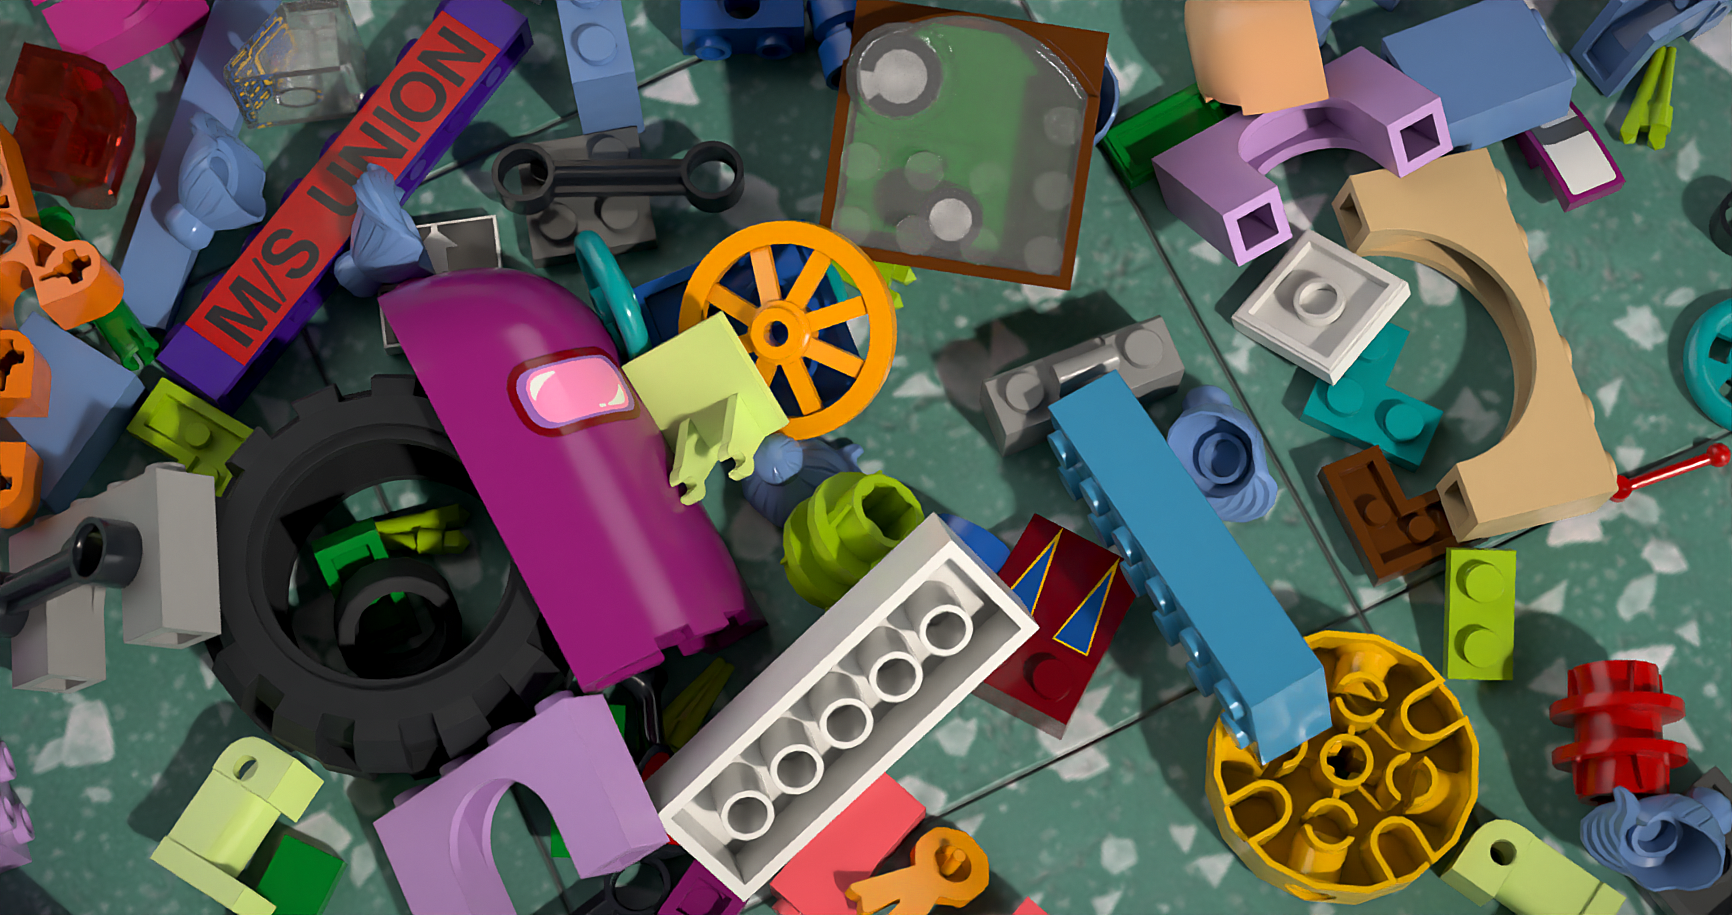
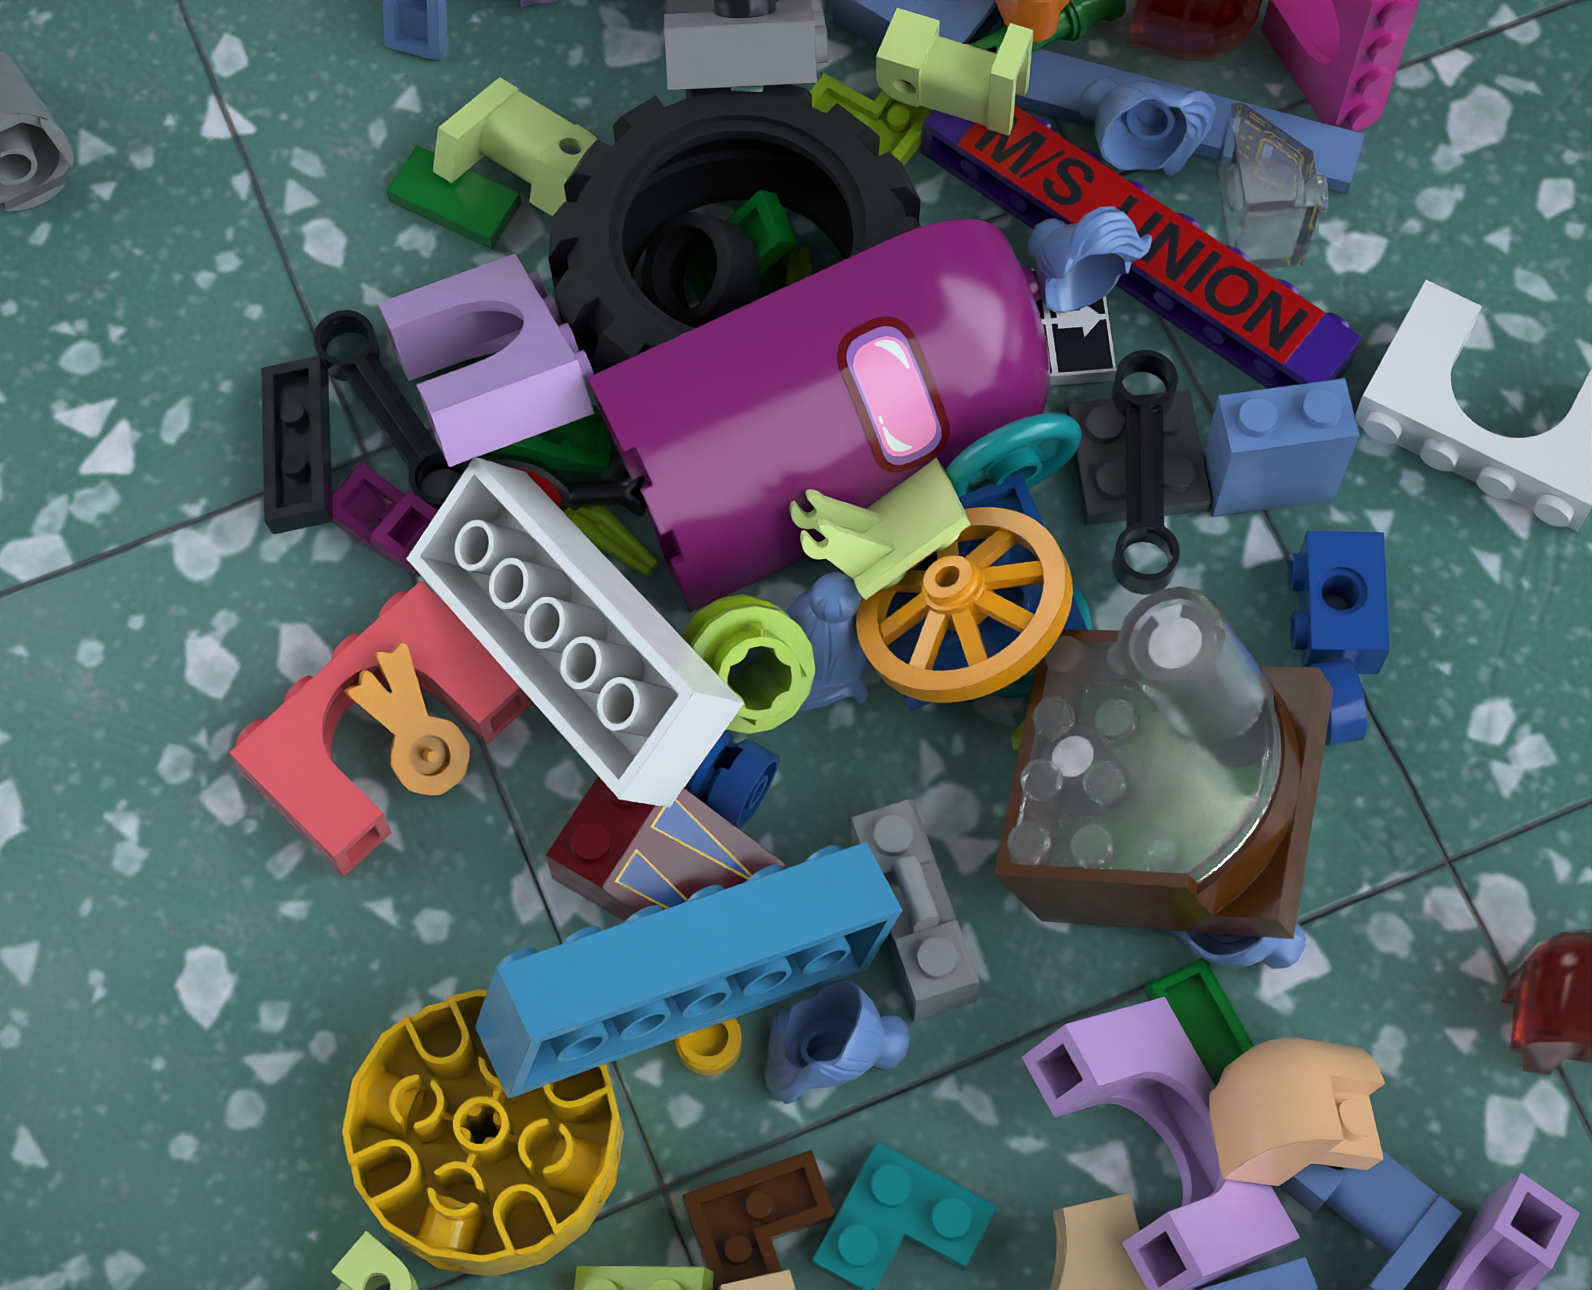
camera: 95 degrees right, 5 degrees down
white tile [1231,228,1411,386] -> none
none -> yellowish green piece [876,8,1034,136]

